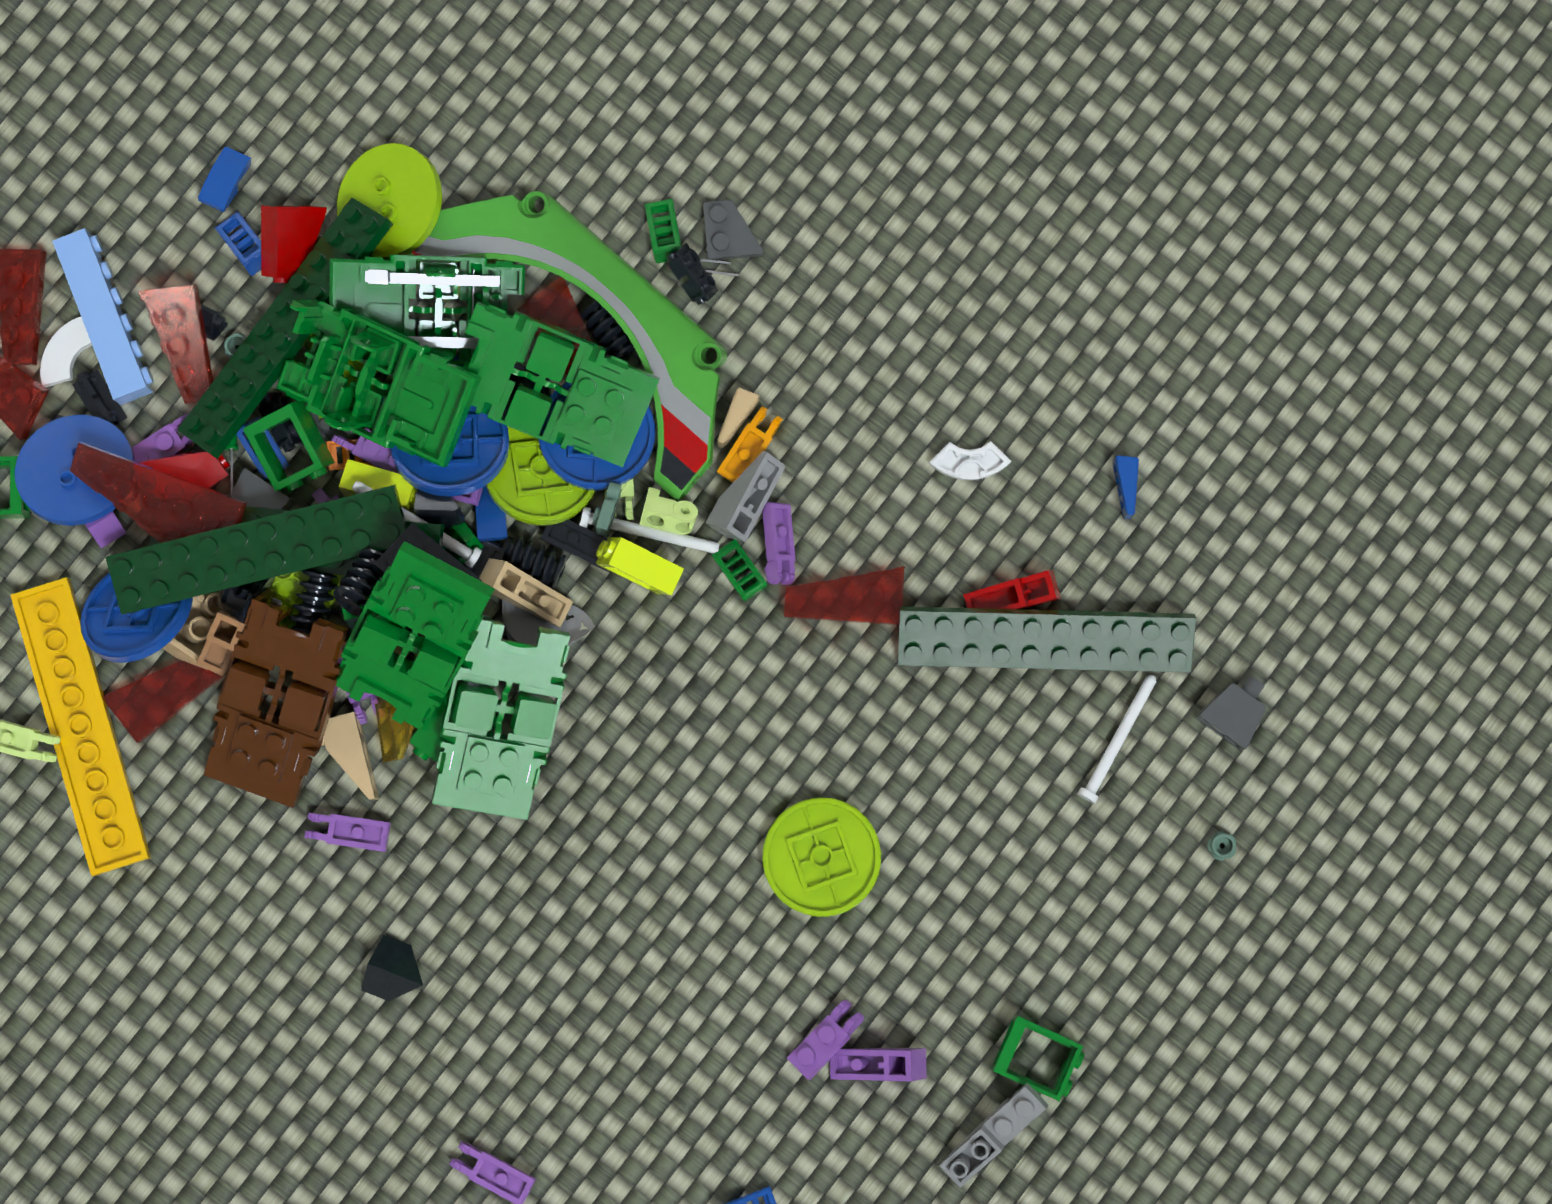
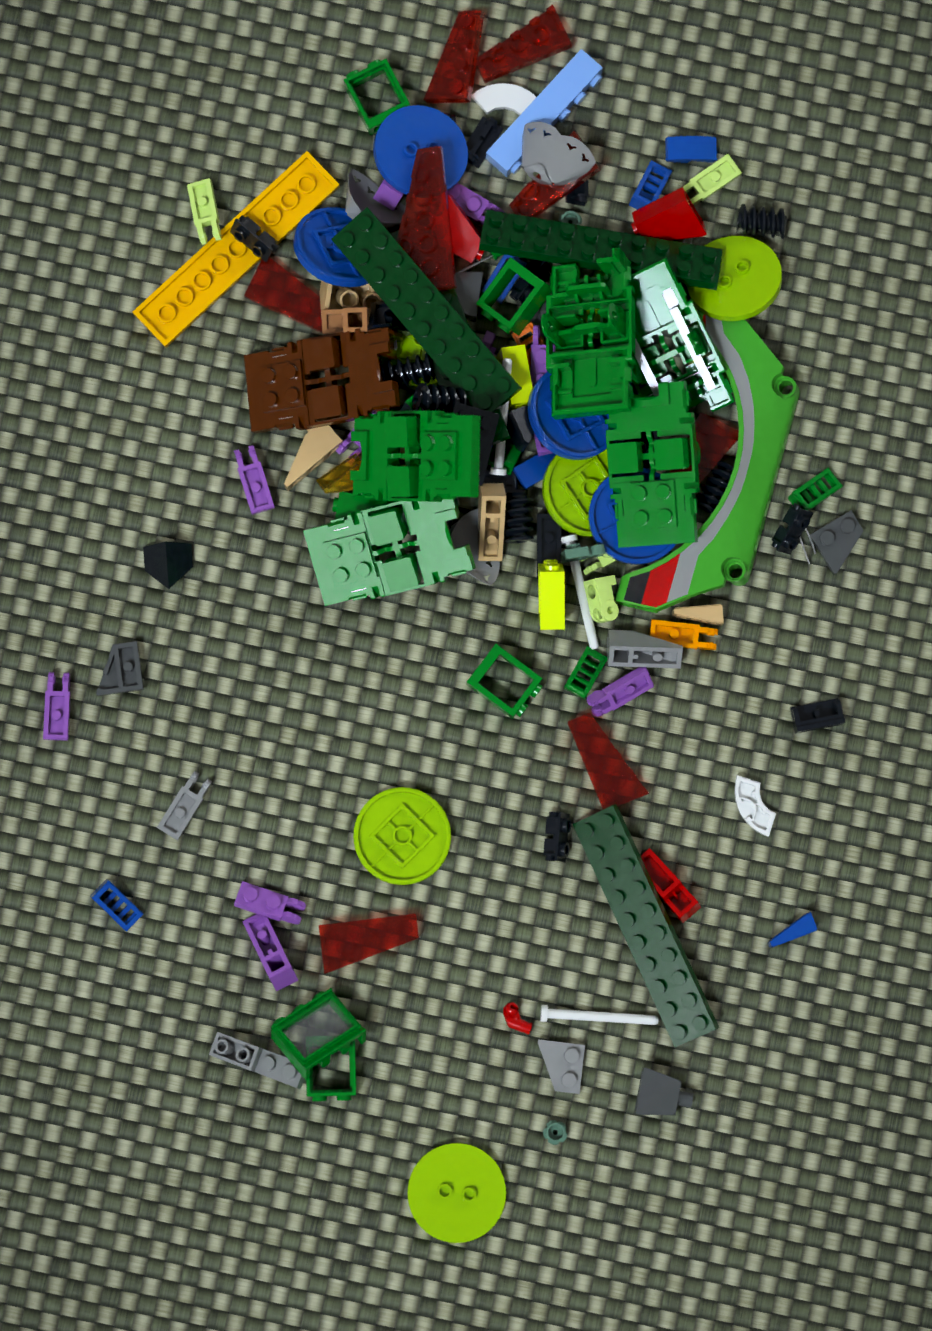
camera: 60 degrees right, 0 degrees up
none -> dark grey wing [96,641,144,696]
none -> light grey hinge [157,771,212,841]
none -> black hinge [230,215,279,262]
none -> window [271,988,366,1080]
none -> clear red wing [319,914,419,974]
none -> light grey piece [345,169,418,230]
none -> lime plate [407,1143,506,1243]
none -> green window [466,644,543,719]
none -> red arm [503,1002,533,1035]
none -> light grey piece [521,122,596,186]
none -> light grey wing [538,1039,585,1094]
none -> black hinge [543,812,572,863]
none -> yellowish green hinge [683,154,742,206]
none -> black piece [736,204,787,239]
none -> black hinge [790,698,845,734]

